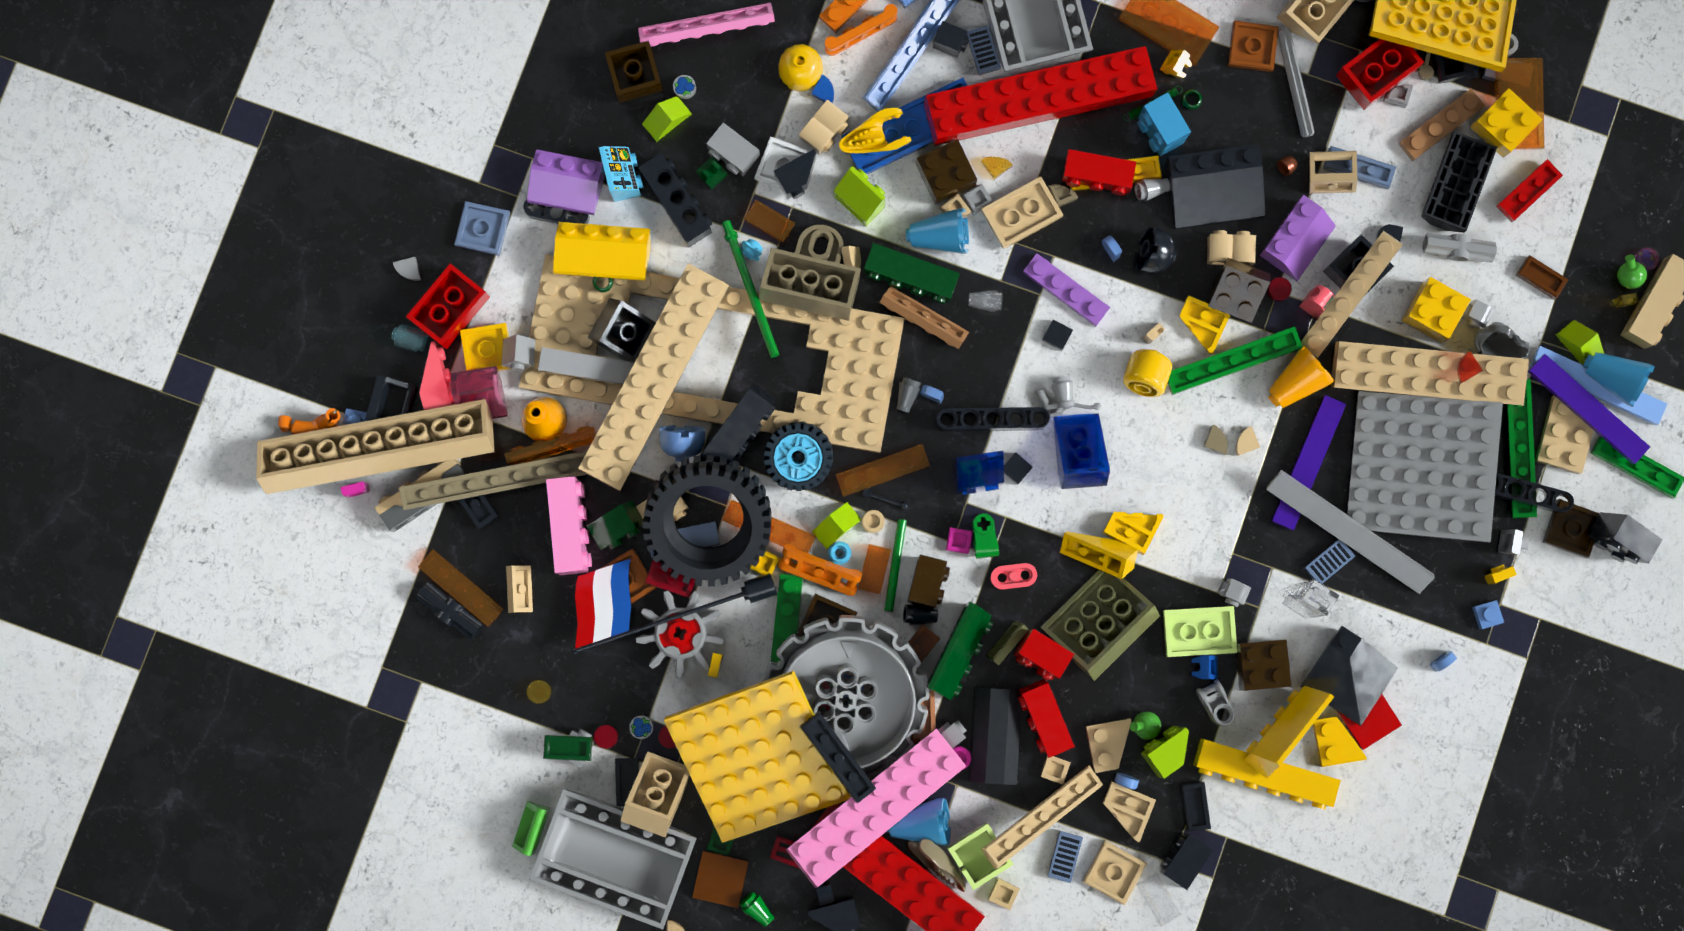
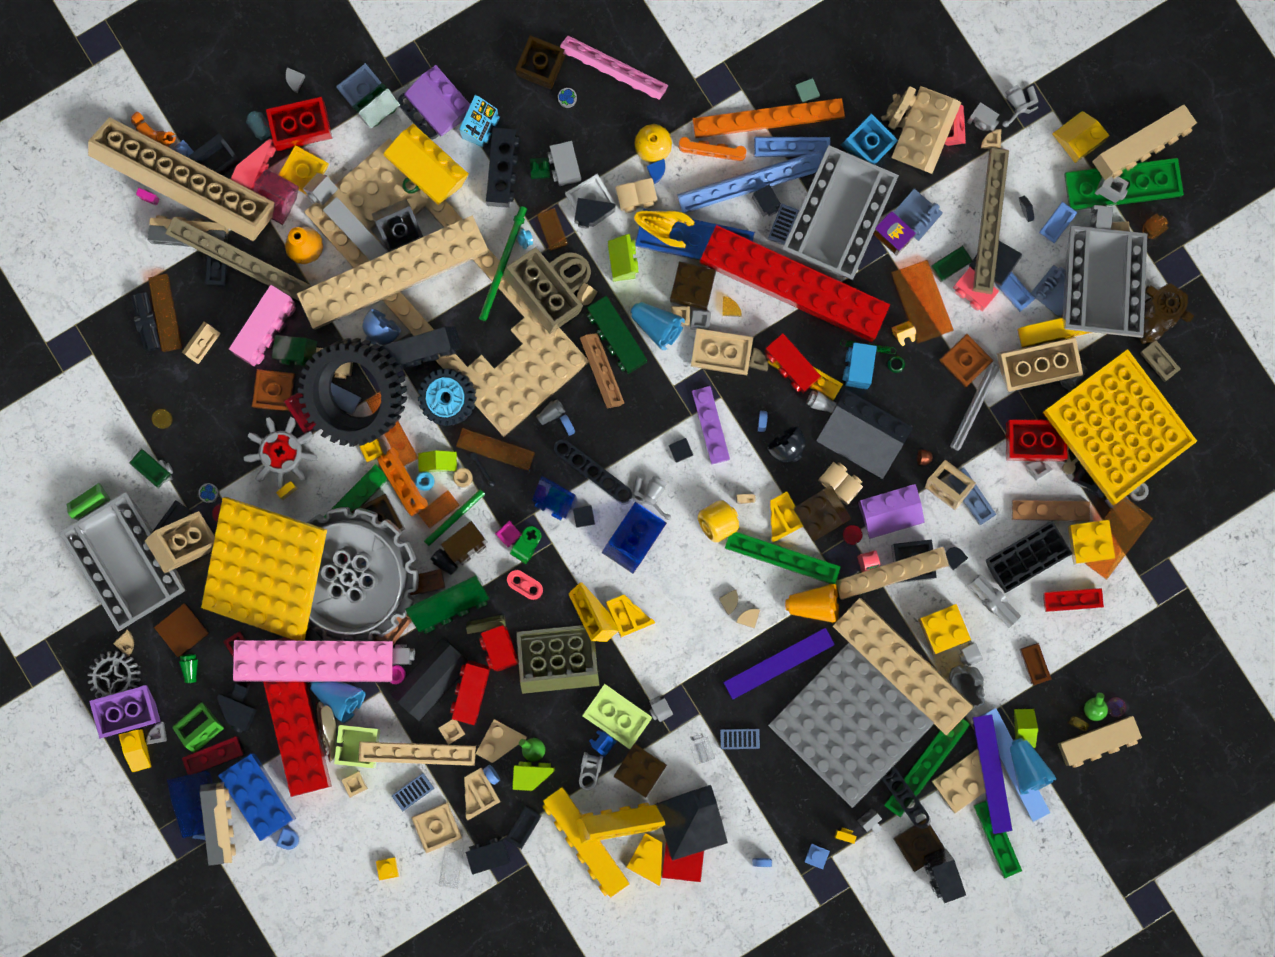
camera: 40 degrees right, 0 degrees up
clear orange plate [505,426,597,466] -> none
flag [571,559,778,655] -> none
dark red tile [594,725,618,749] -> none
lime slope [642,96,692,142] -> none
dark green tile [706,827,734,856] -> none
black tile [799,712,876,804] -> none
clear cone [969,290,1003,313] -> none
light grey tile [1267,470,1434,594] -> none
clear red tile [1457,351,1483,383] -> none
none -> brick [352,83,400,128]

